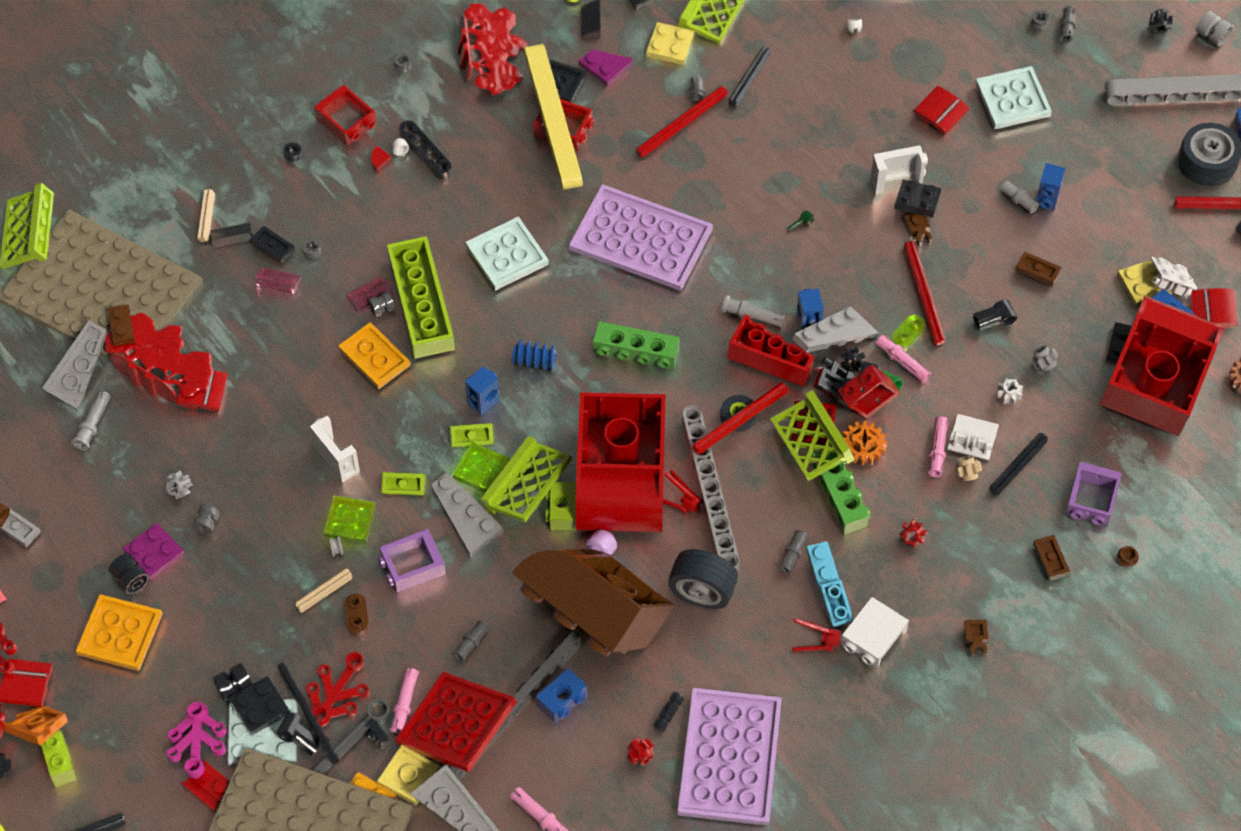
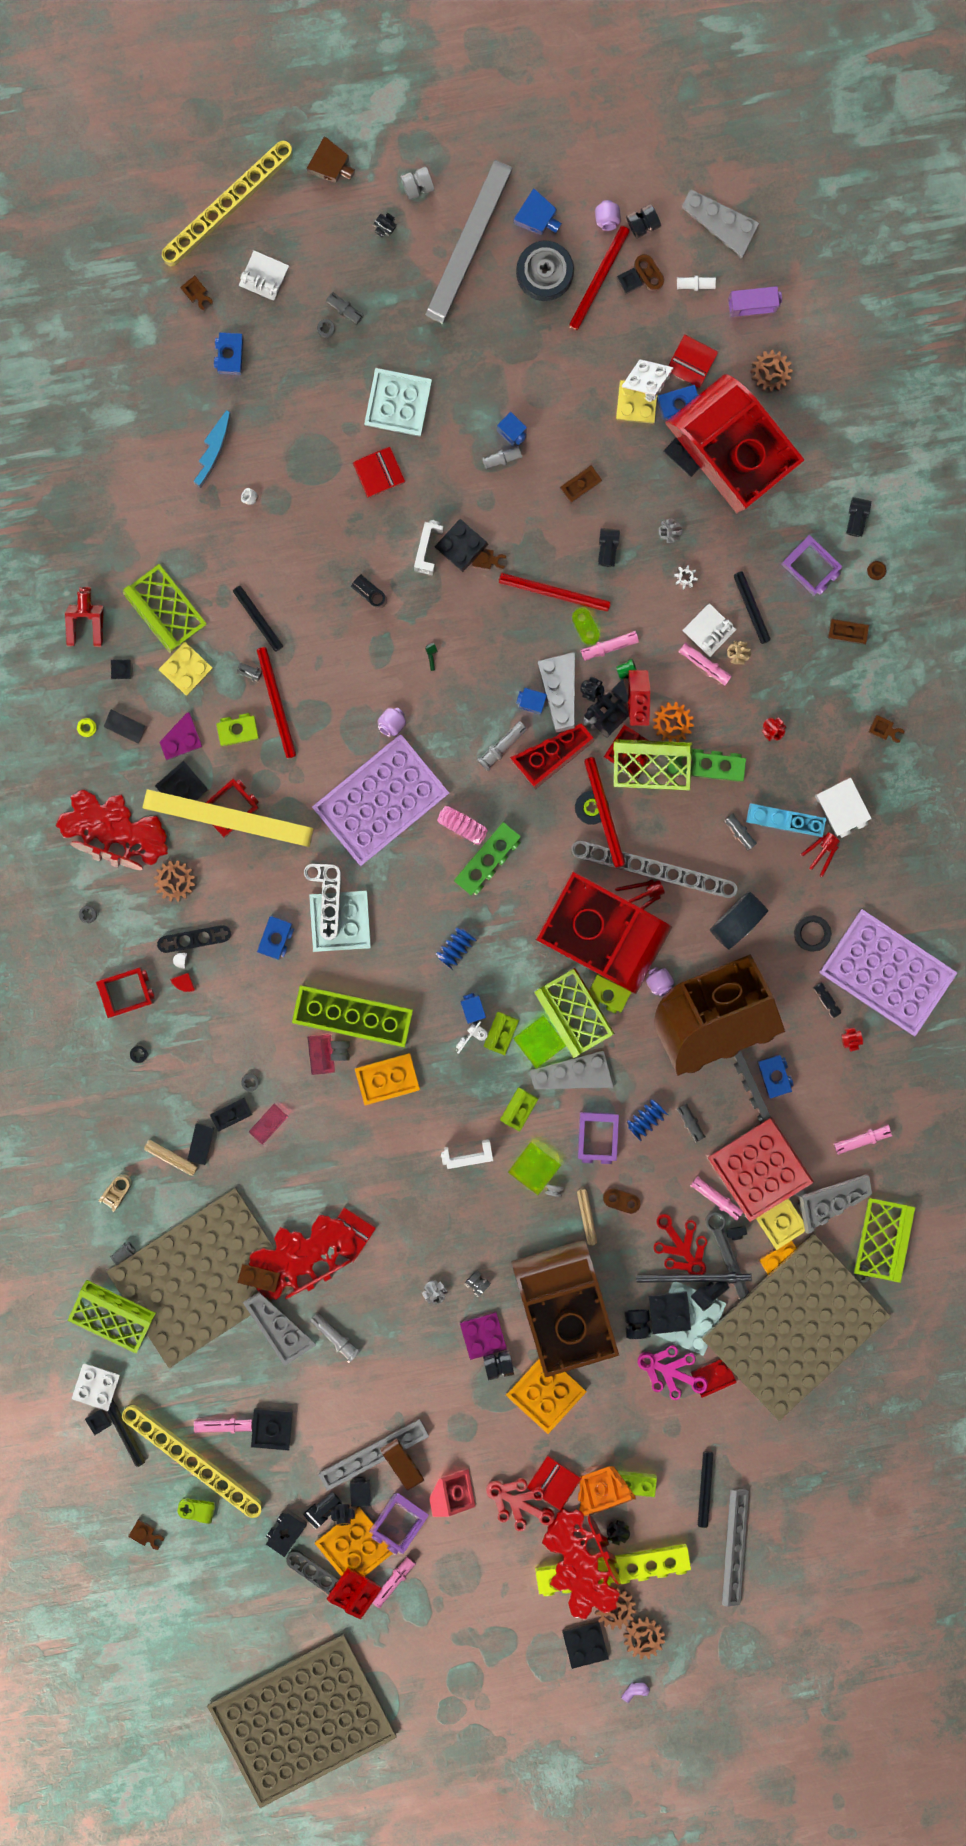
camera: 65 degrees left, 30 degrees up
none -> tan piece [98,1174,132,1212]
none -> dark grey pin [110,1242,136,1266]
none -> nougat gear [154,861,195,902]
none -> lime brick [216,713,259,747]
none -> blue brick [257,916,294,960]
none -> white beam [304,864,341,940]
none -> black piece [350,574,387,609]
none -> lavender head [378,708,406,737]
none -> bright pink gear [437,806,488,845]
none -> white hinge [456,1021,487,1054]
none -> reddish brown brick [511,1239,620,1378]
none -> blue piece [627,1099,669,1141]
none -> black tyre [794,915,832,952]
none -> black piece [846,497,872,537]

